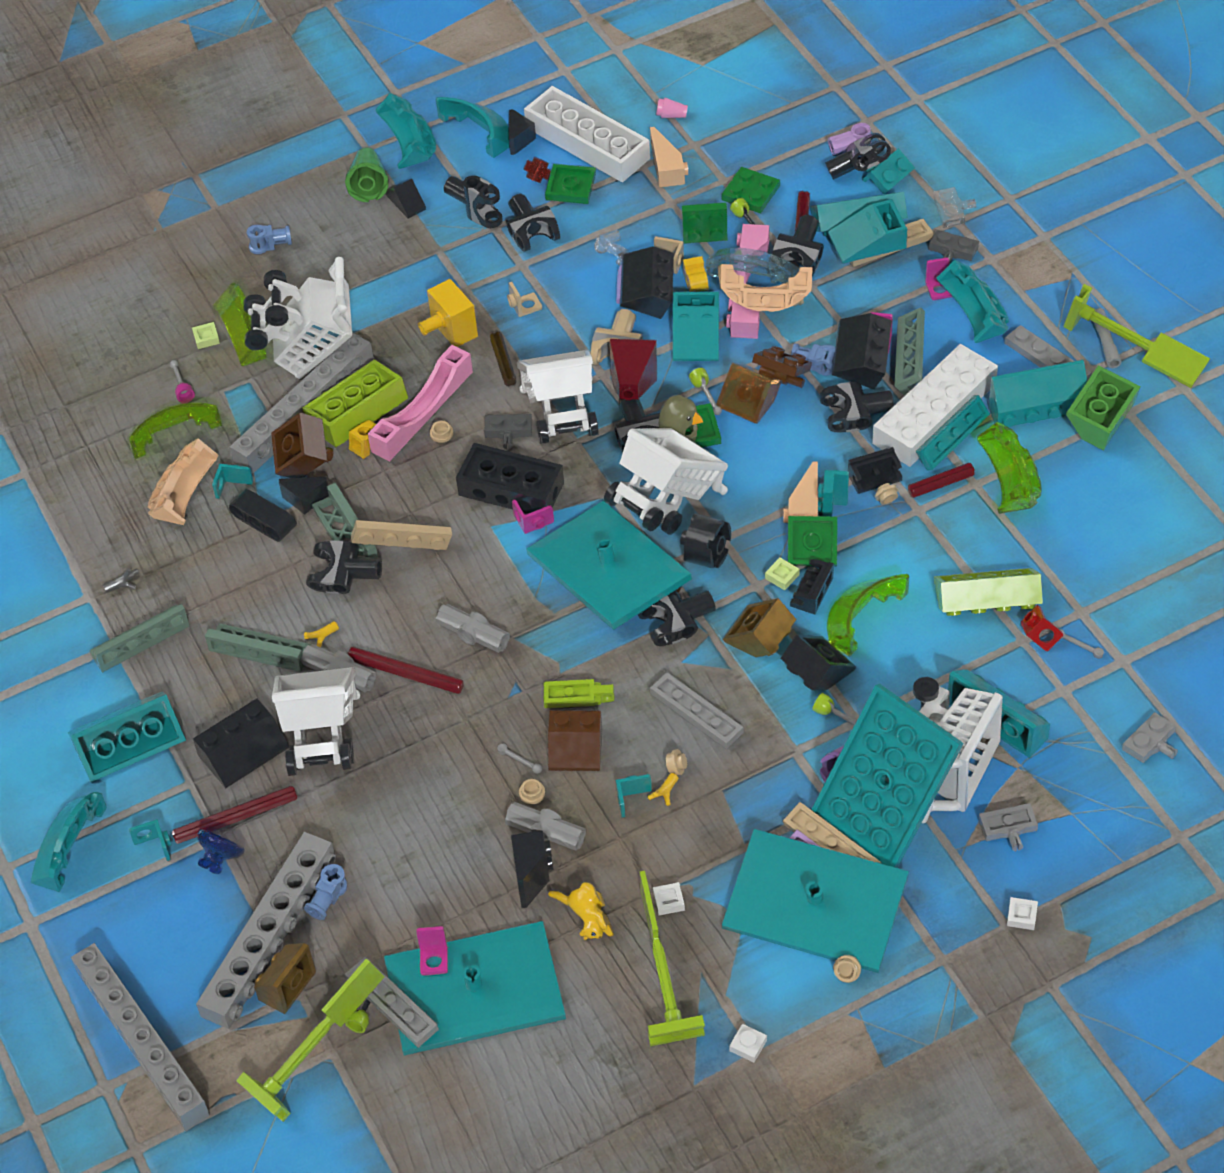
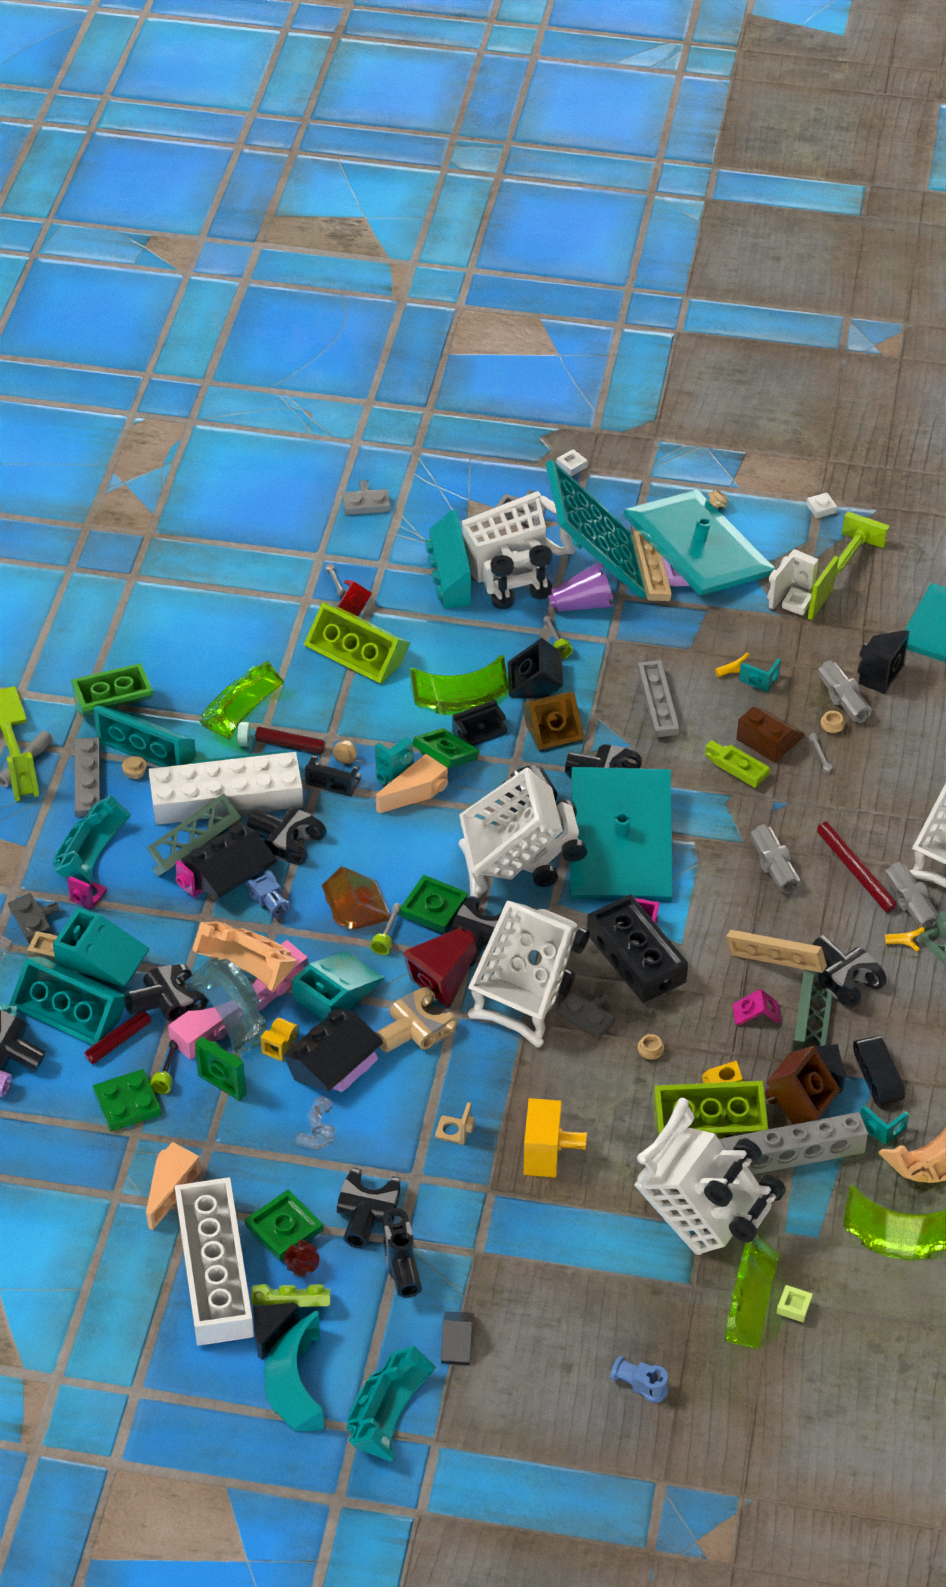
camera: 145 degrees left, 5 degrees down
dark pink hinge [170,360,195,403] -> none
bright green cone [345,148,389,202] -> none
bright pink arch [368,345,473,462] -> none
dark brown axle [490,332,516,387] -> none
yellow animal [548,882,614,940] -> none
tan bracket [654,236,684,274] -> none
bright pink cone [656,97,688,118] -> none
olive piece [658,395,703,442] -> none
tan plate [666,749,687,775] -> none
reddish brown plate [752,346,812,388] -> none
yellowish green plate [765,557,800,590] -> none
none -> light aqua tile [237,722,250,747]
none -> lime hinge [251,1284,331,1307]
none -> dark pink bracket [732,989,781,1026]
none -> white bracket [767,549,819,610]

